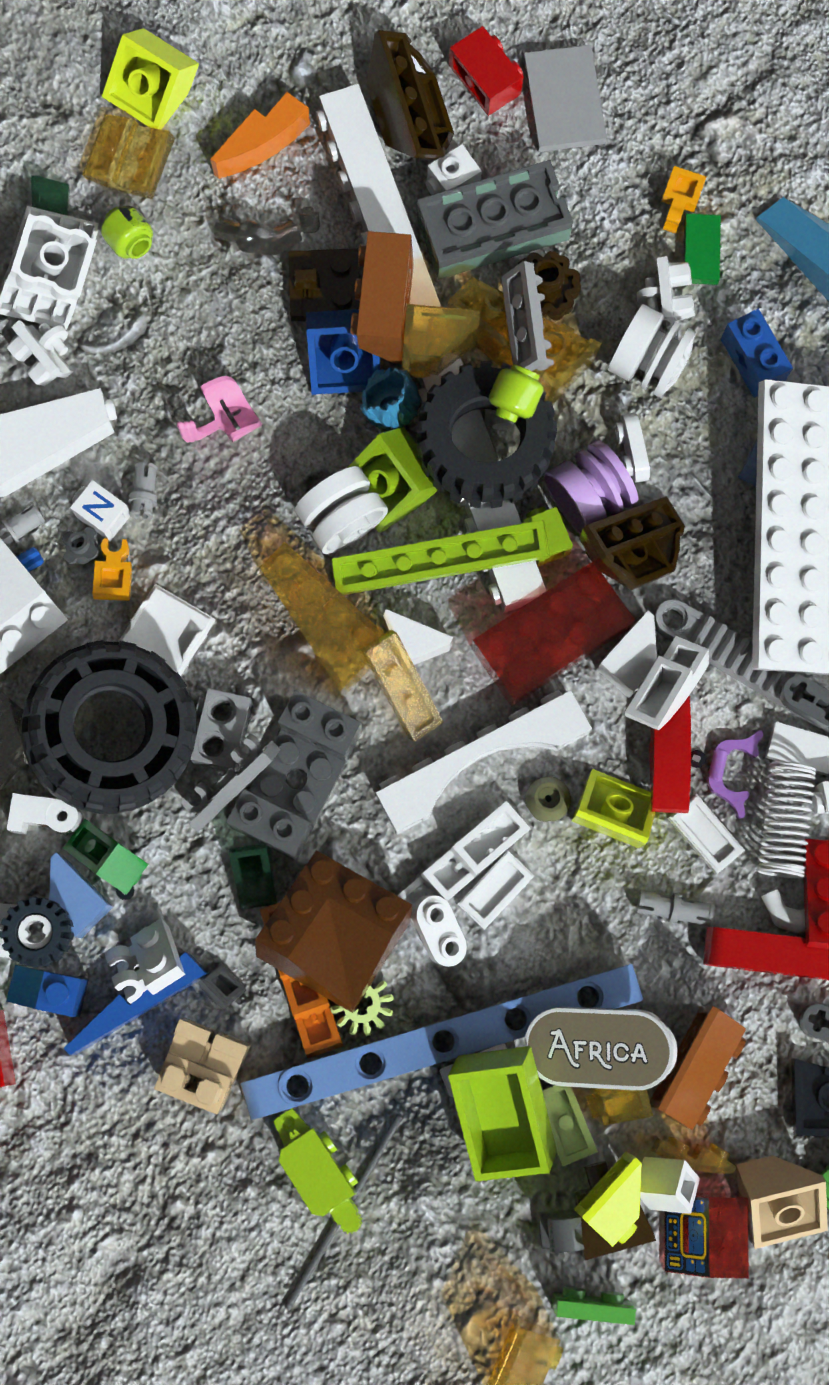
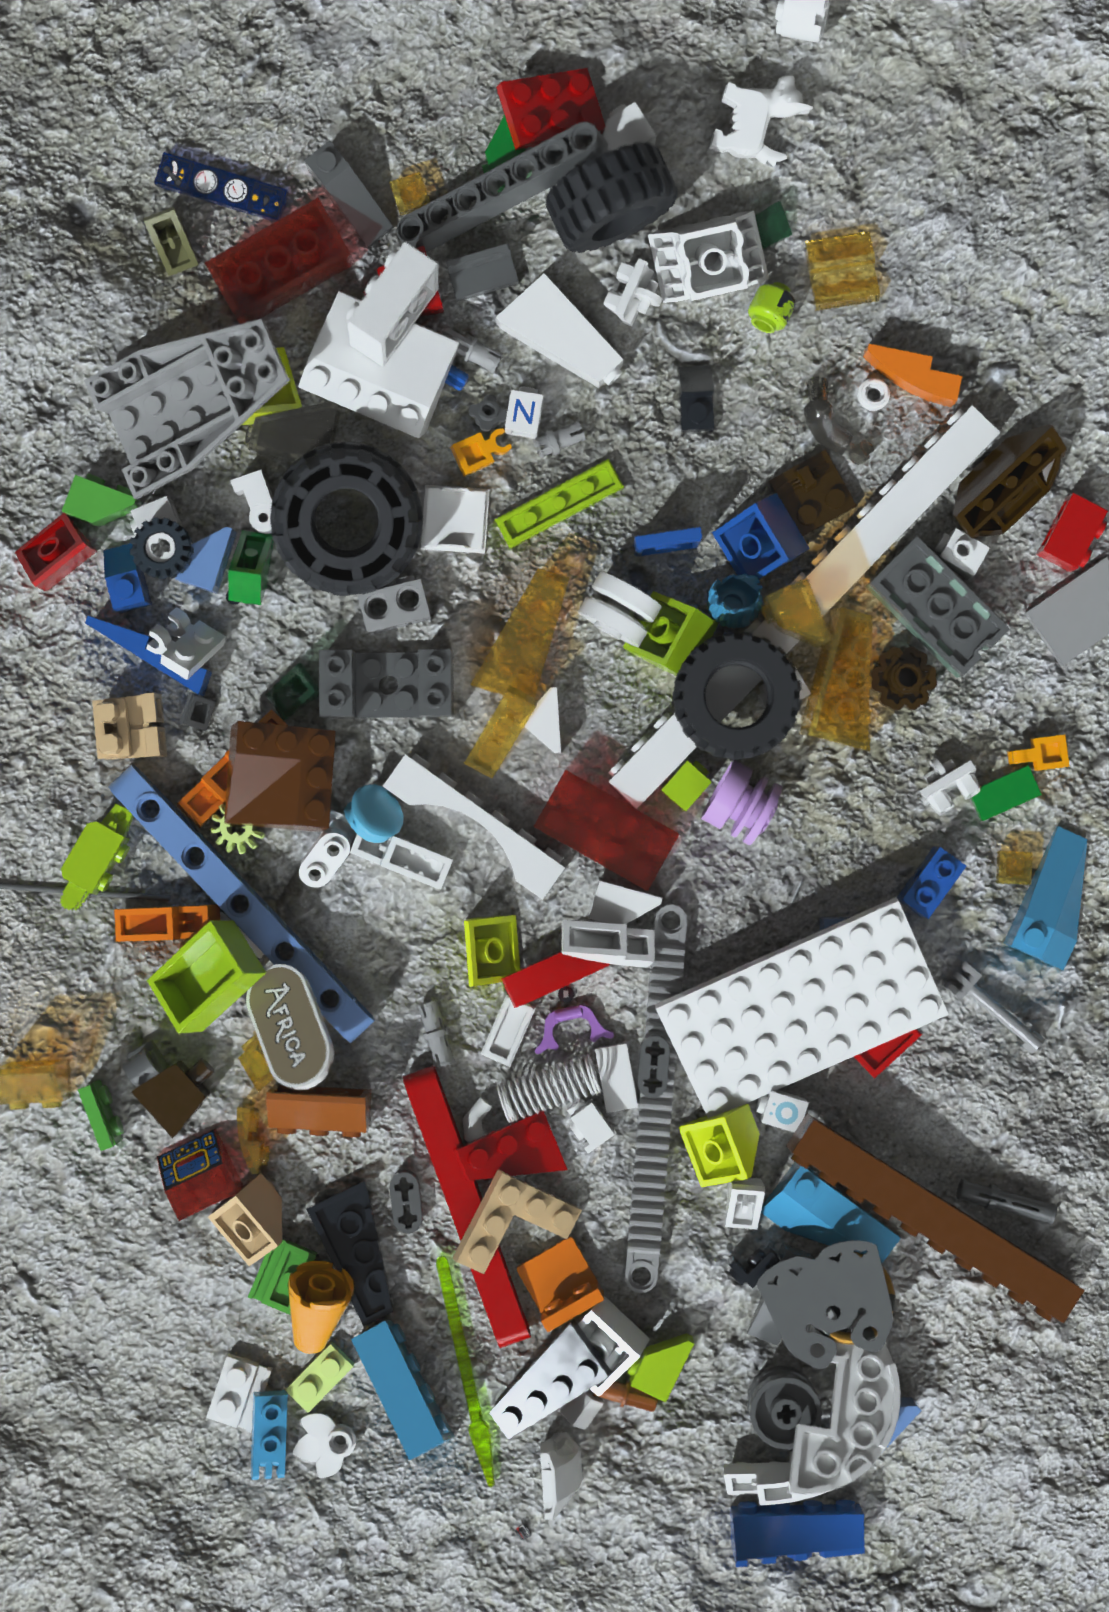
camera: 65 degrees right, 10 degrees up
neon yellow slope [102,28,199,132] -> none
bright pink helmet [177,376,262,443] -> none
light grey plate [181,734,281,833] -> none
lime plate [332,520,550,596] -> none
dark orange slope [351,231,414,365] -> none
white tile [457,851,535,930] -> none
lime head [488,364,544,423] -> none
light grey plate [501,261,554,371] -> none
olive plate [525,776,571,822] -> none
yellowish green plate [542,1085,598,1166] -> none
neon yellow slope [574,1151,642,1247] -> none
dark brown wedge [579,496,685,591] -> none
white wheel [608,304,697,398] -> none
white plate [615,412,650,483] -> none
brick [640,1157,700,1214] -> none
none -> orange slope [114,904,220,942]
none -> medium azure piece [344,784,404,843]
none -> lime tile [495,459,624,549]
none -> blue tile [633,527,702,557]
none -> black slope [678,365,714,433]
none -> white plate [857,378,890,411]
none -> clear yellow plate [996,851,1033,885]

